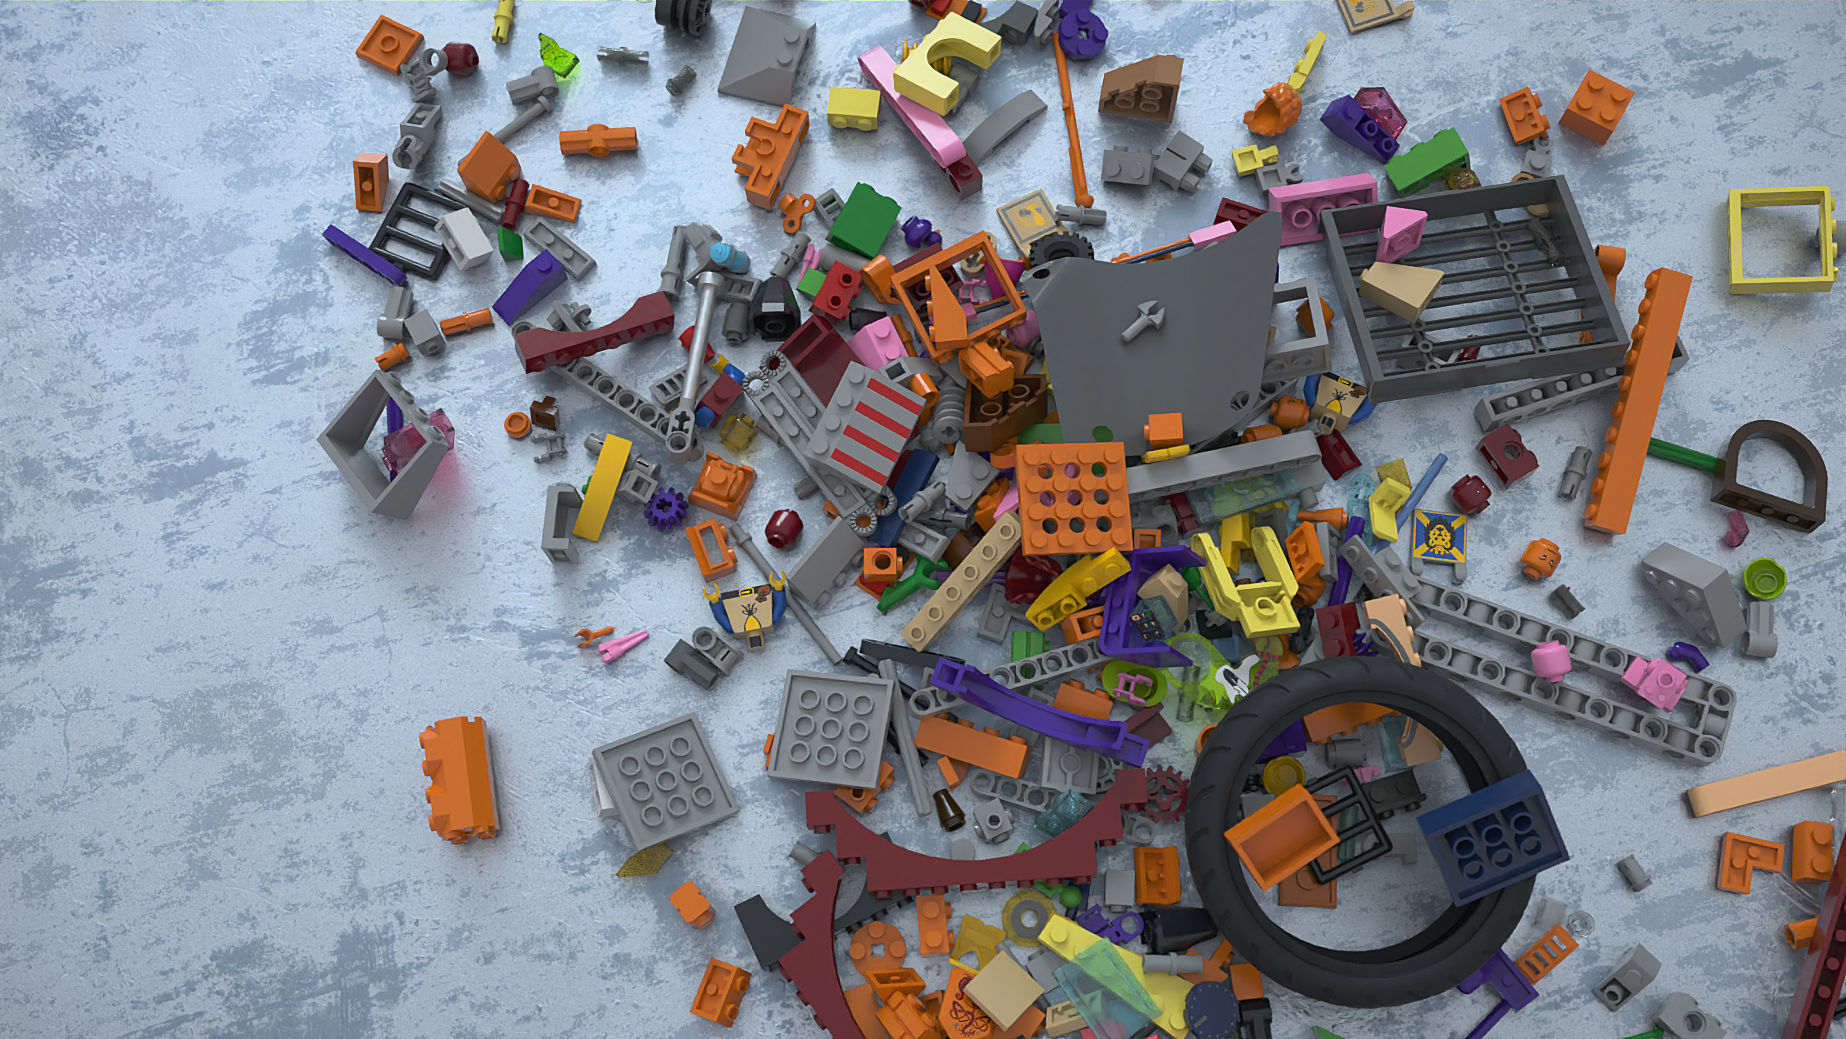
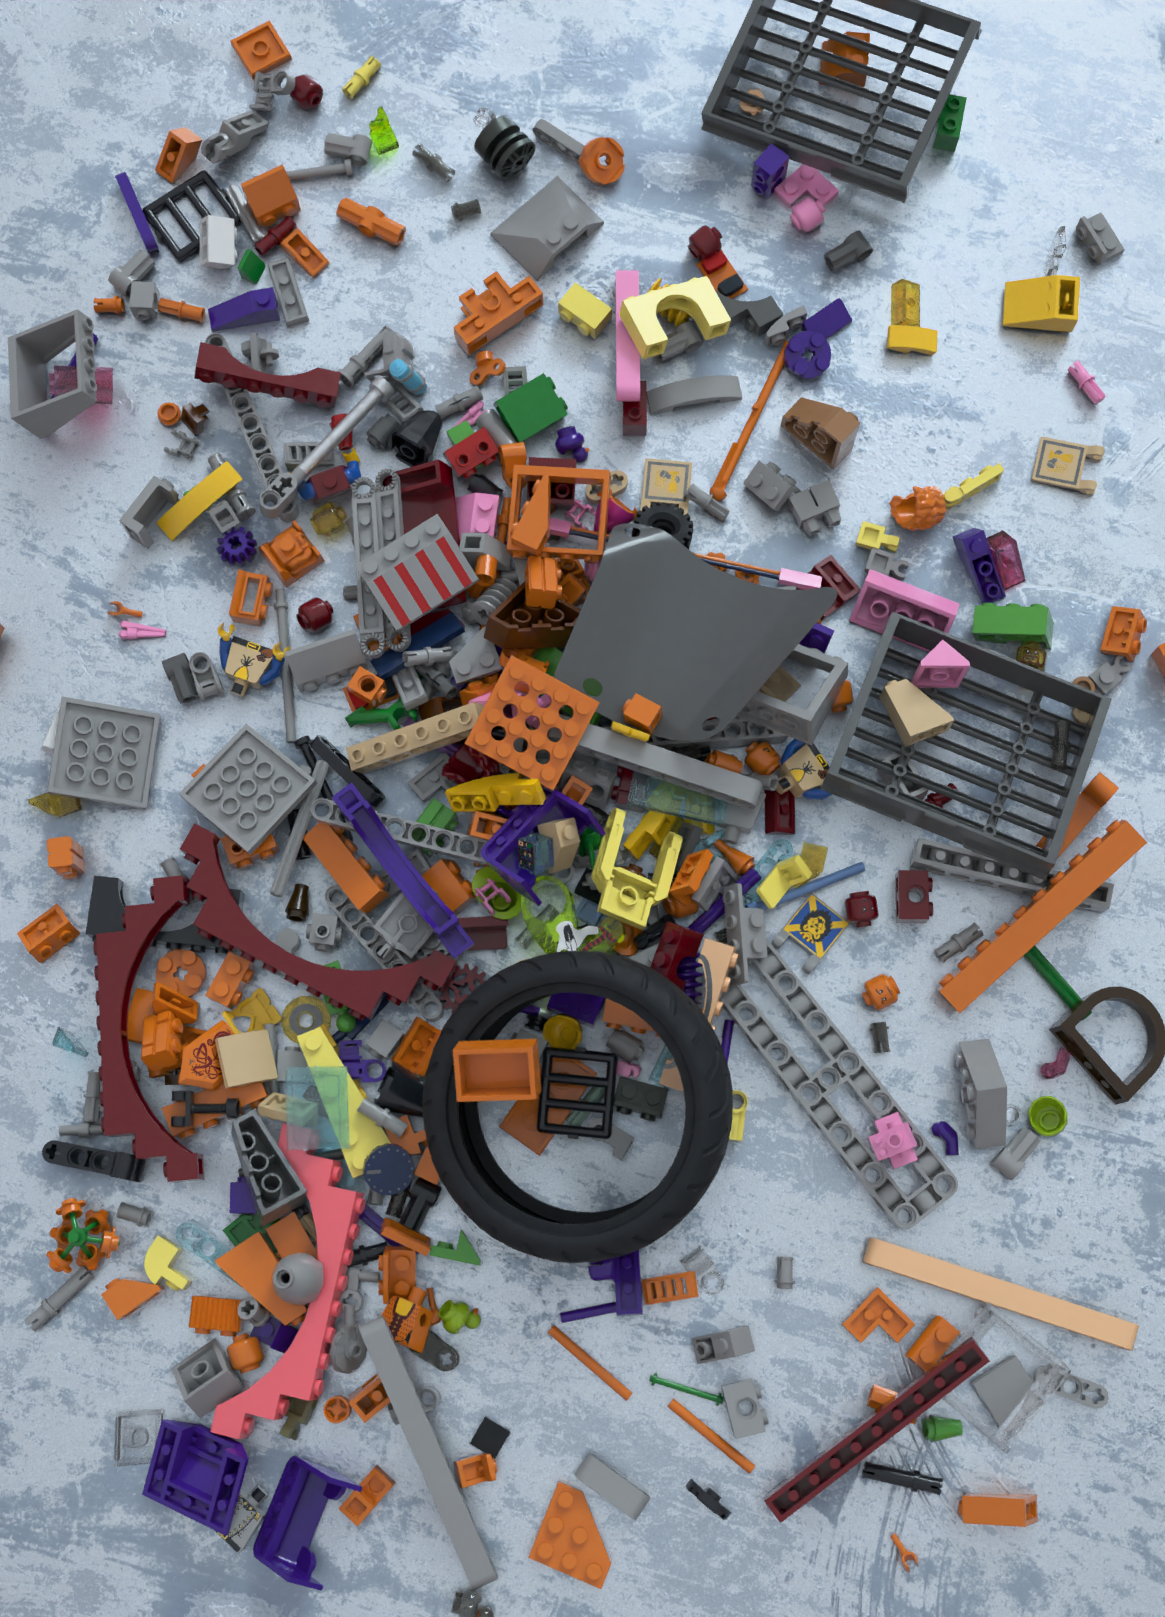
camera: 30 degrees right, 5 degrees up
orange tile [936,756,970,791] -> none
clear light blue slope [1033,789,1092,838] -> none
light grey bar [1122,301,1165,342] -> none
dark blue slope [1416,769,1571,907] -> none
bright pink head [1531,640,1572,683] -> none

